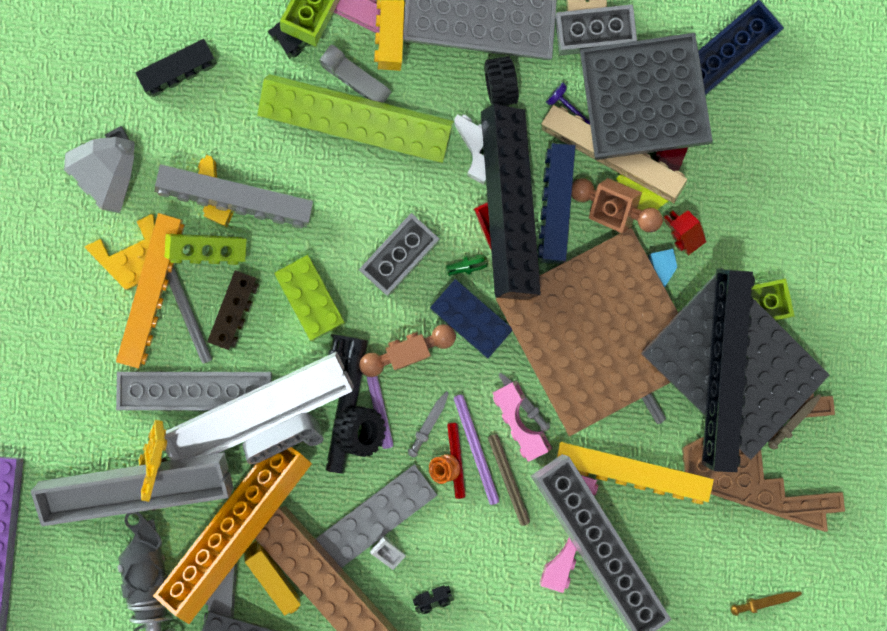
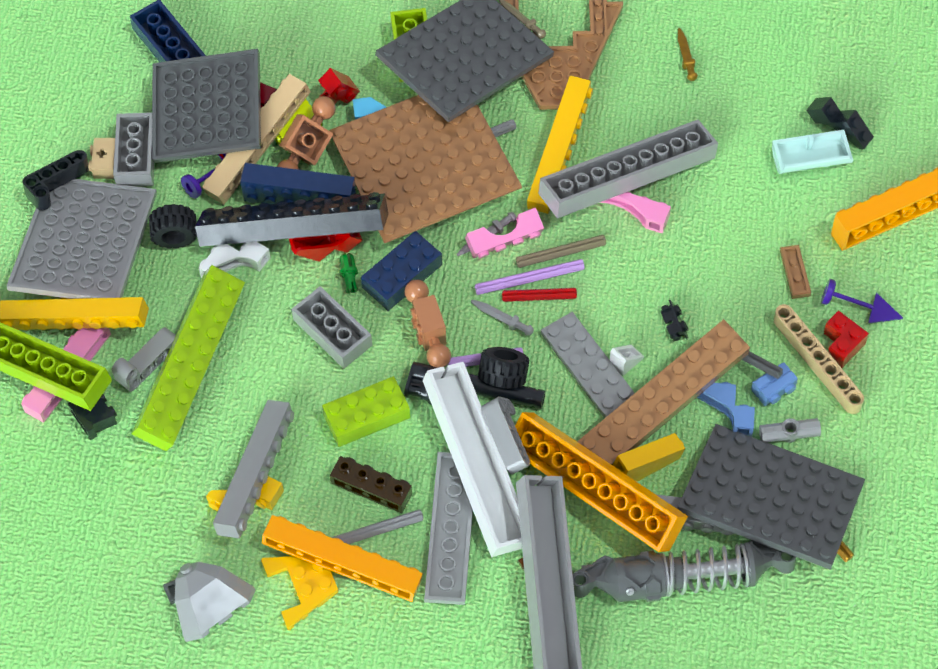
camera: 85 degrees left, 25 degrees down
black brick [135,39,217,97] -> none
yellow wing [139,420,167,502] -> none
lime brick [164,234,247,265] -> none
orange wheel [429,454,460,484] -> none
black brick [702,269,755,472] -> none

